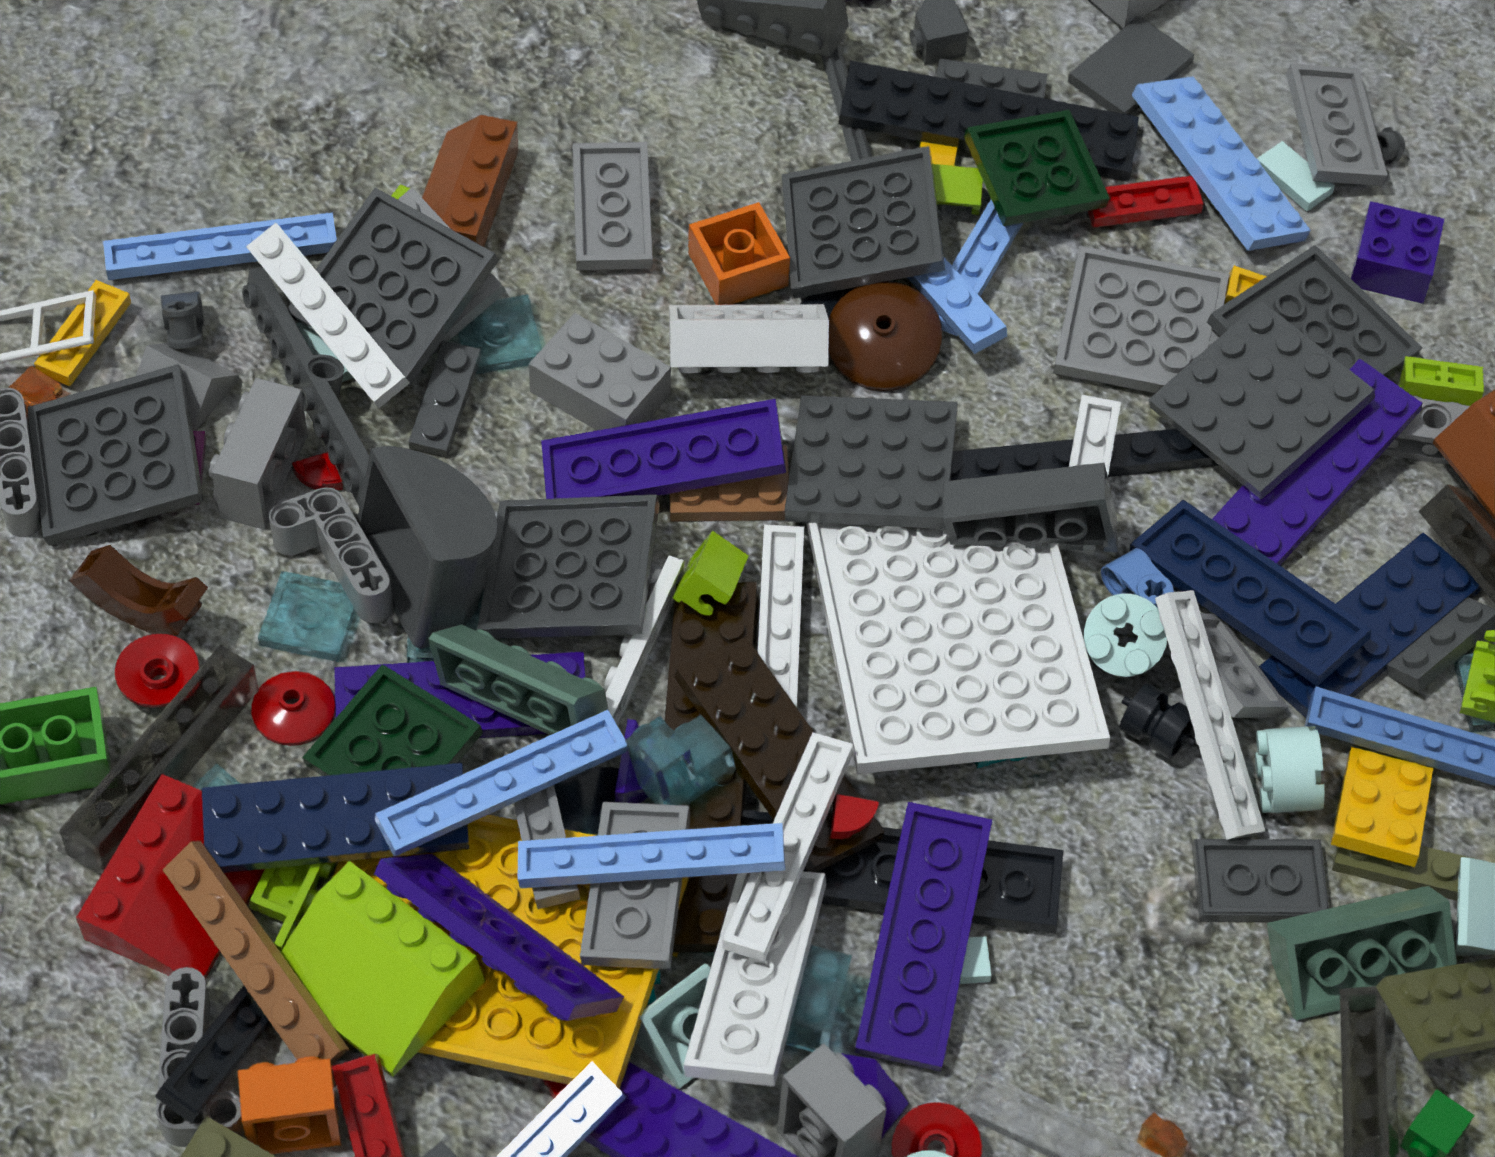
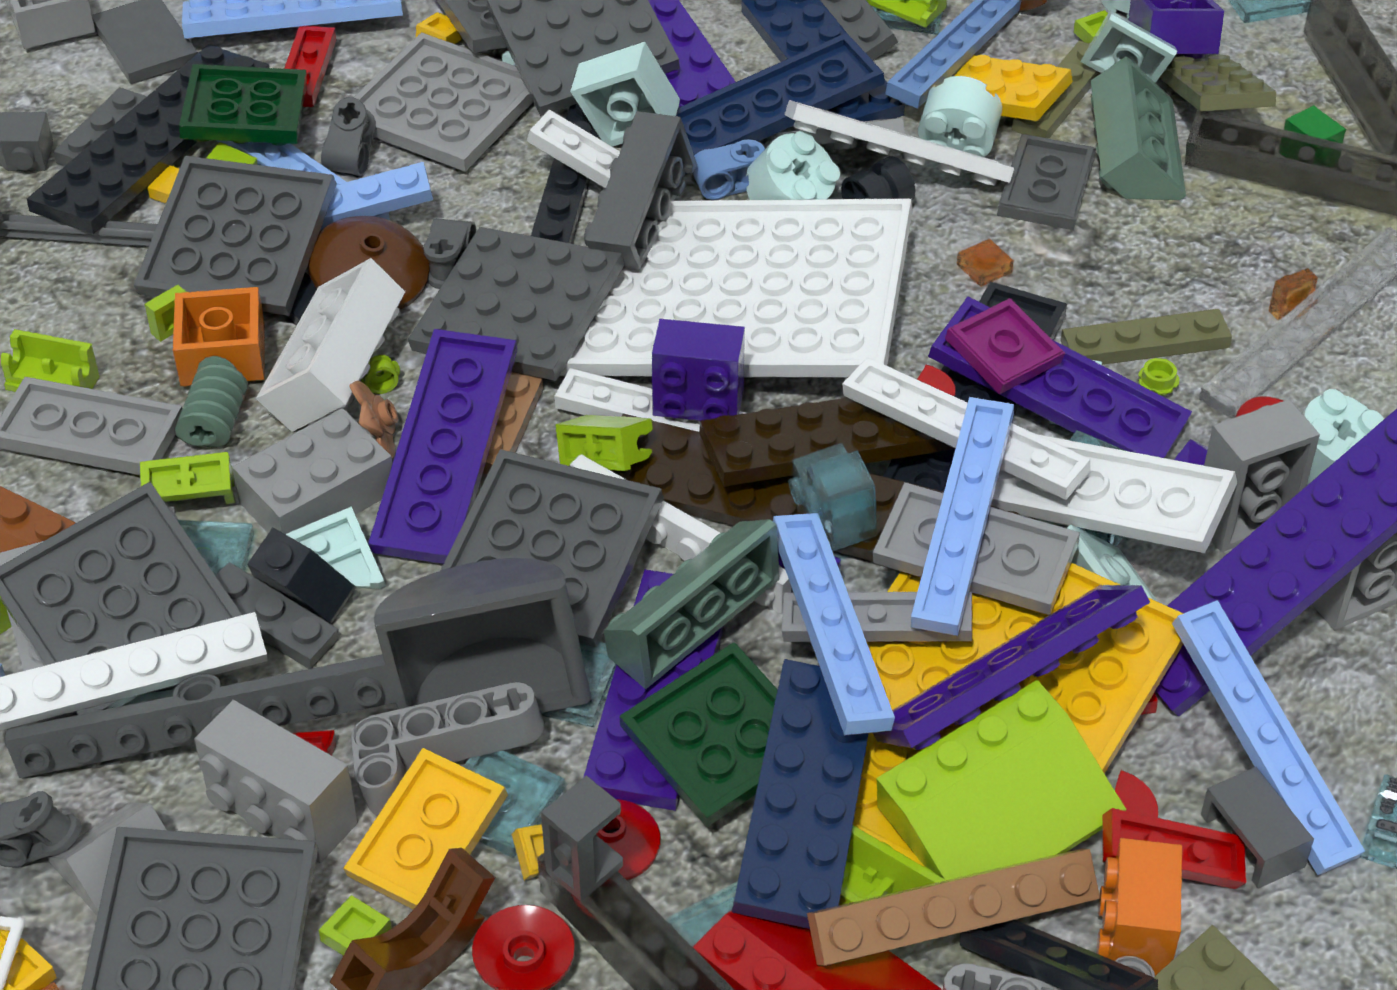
camera: 70 degrees left, 10 degrees down
none -> lime hinge [1,329,100,392]
none -> lime hinge [140,452,236,504]
none -> lime plate [144,284,187,342]
none -> sand green piece [175,356,248,447]
none -> black slope [247,527,356,625]
none -> light aqua wing [286,507,386,589]
none -> lime plate [318,895,392,956]
none -> dark grey piece [321,97,376,176]
none -> yellow plate [343,748,508,909]
none -> nougat plate [349,381,398,459]
none -> lime plate [361,355,400,394]
none -> dark grey piece [423,218,477,289]
none -> yellow tile [512,824,546,881]
none -> dark grey panel [541,775,623,901]
none -> light aqua brick [570,42,680,147]
none -> dark purple brick [652,318,745,421]
none -> magenta tile [945,298,1065,394]
none -> clear orange plate [957,238,1014,287]
none -> olive plate [1060,309,1232,365]
none -> red tile [1115,770,1158,818]
none -> lime plate [1138,358,1180,396]

